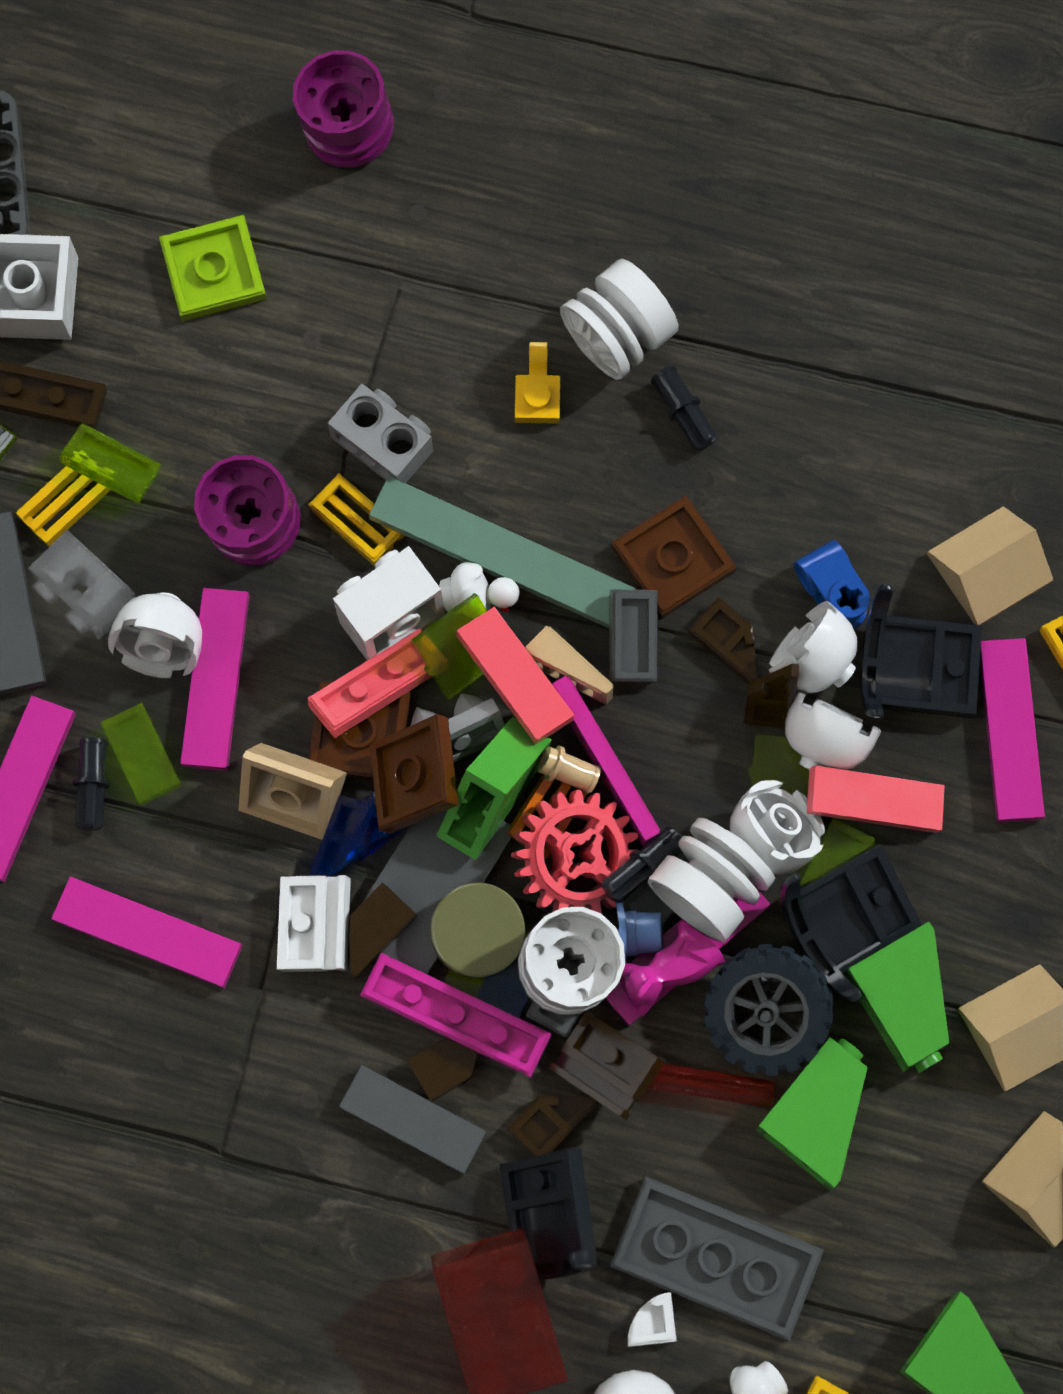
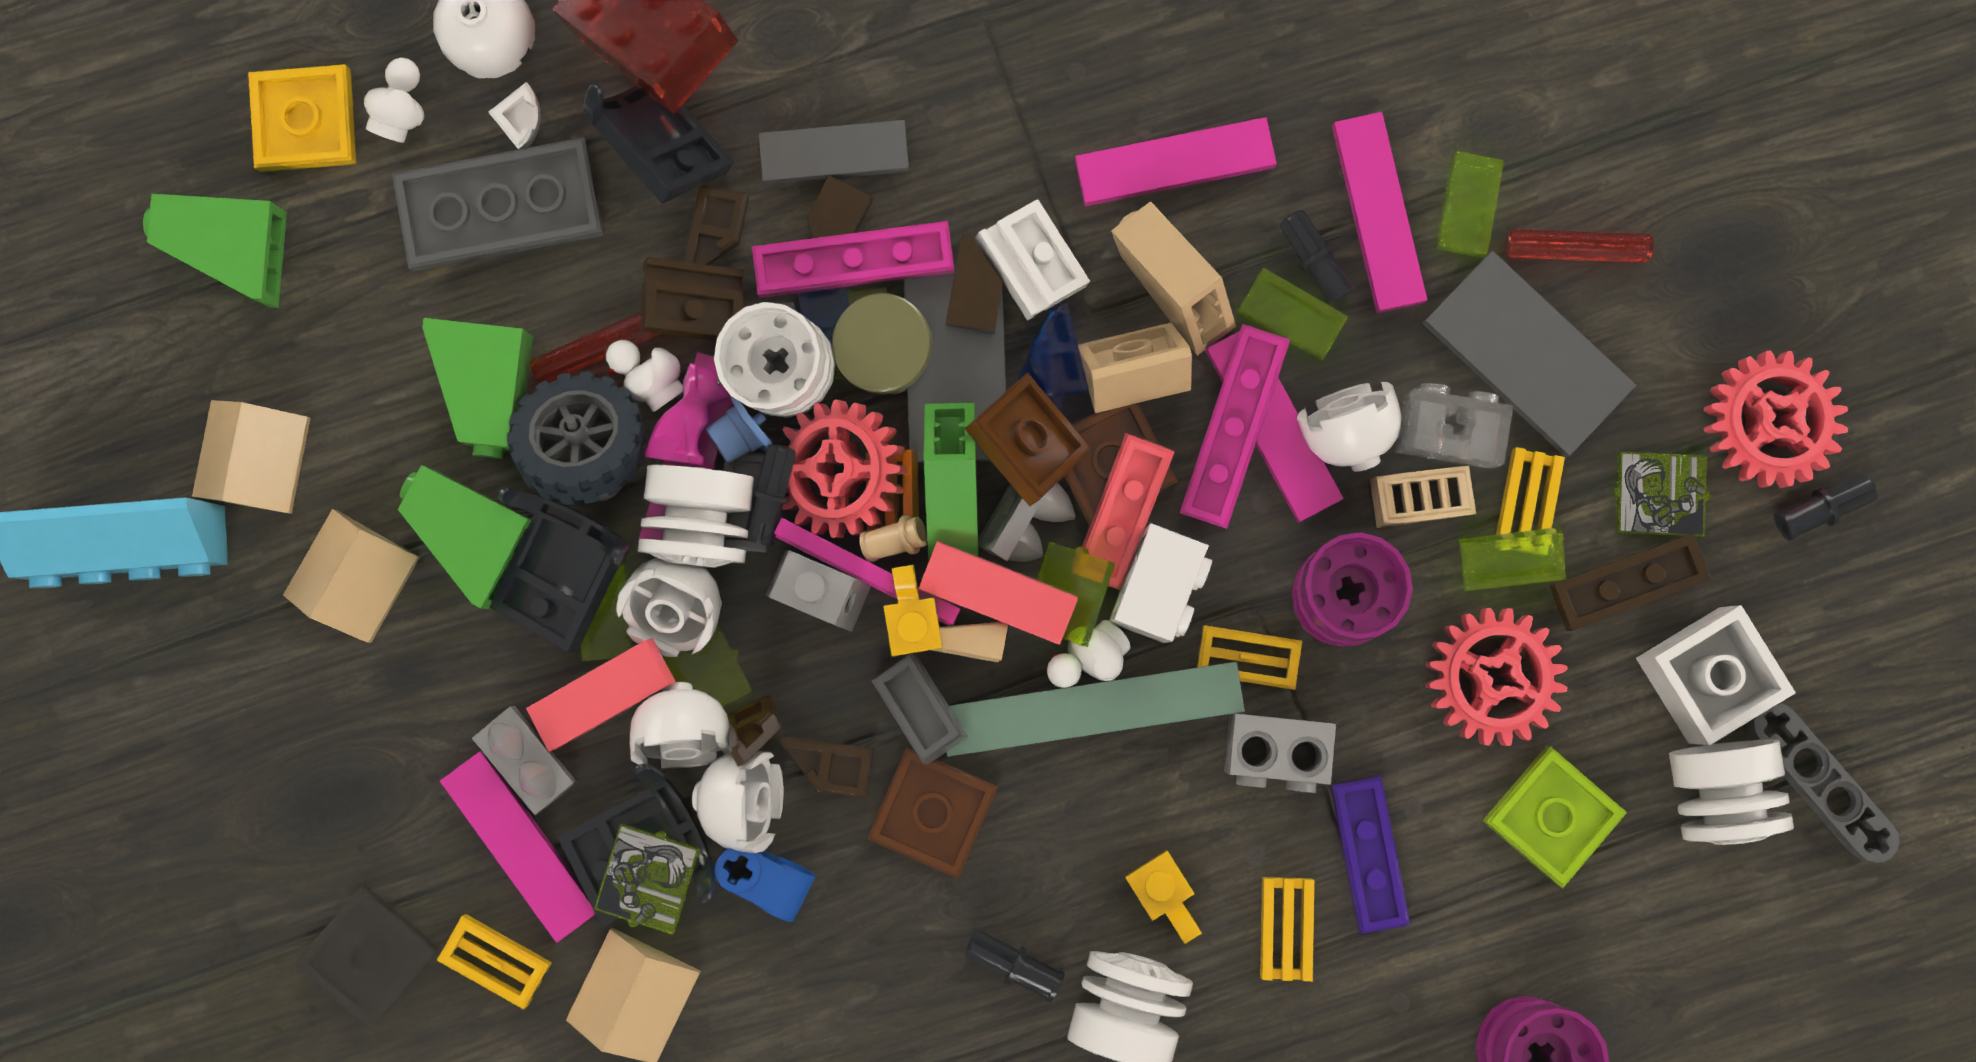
camera: 145 degrees right, 10 degrees up
none -> light grey tile [472,706,577,815]
none -> piece [594,824,701,935]
none -> white animal [606,340,683,412]
none -> light grey torso [766,550,871,632]
none -> yellow plate [884,565,943,656]
none -> tan slope [1111,201,1236,356]
none -> dark pink tile [1180,324,1291,529]
none -> yellow tile [1260,877,1314,982]
none -> dark purple tile [1330,775,1410,934]
none -> tan slope [1370,465,1476,528]
none -> coral gear [1425,608,1568,746]
none -> white wheel [1669,739,1794,845]

